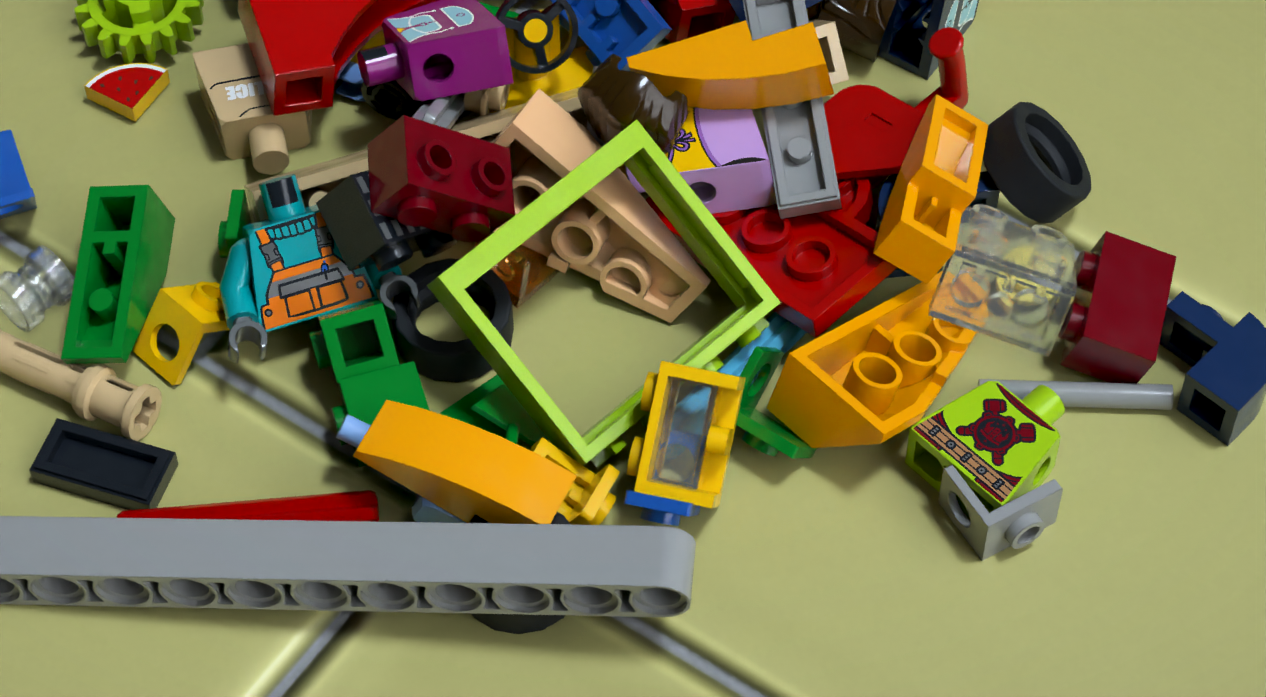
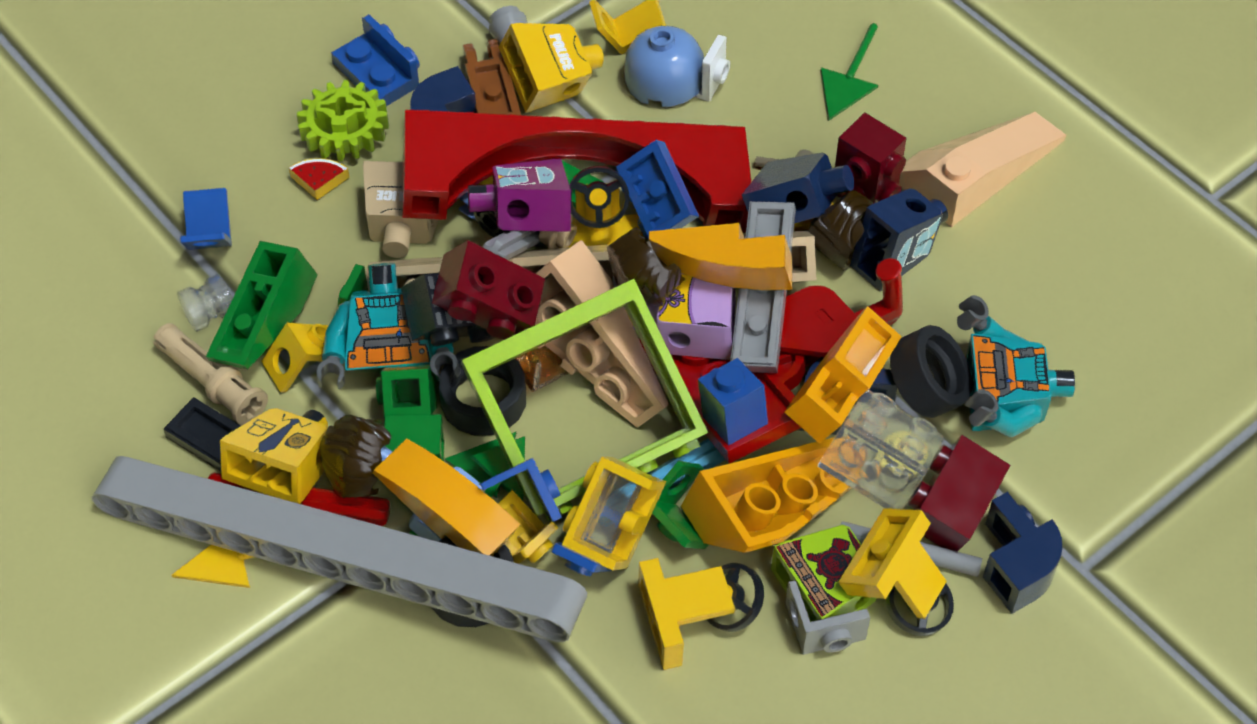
camera: 15 degrees right, 0 degrees up
none -> yellow piece [171,545,253,588]
none -> yellow torso [220,408,328,504]
none -> dark brown hair [320,414,391,498]
none -> blue bracket [479,458,562,522]
none -> yellow piece [638,558,764,670]
none -> blue brick [698,358,768,445]
none -> yellow piece [838,508,954,636]
none -> torso [957,295,1075,437]

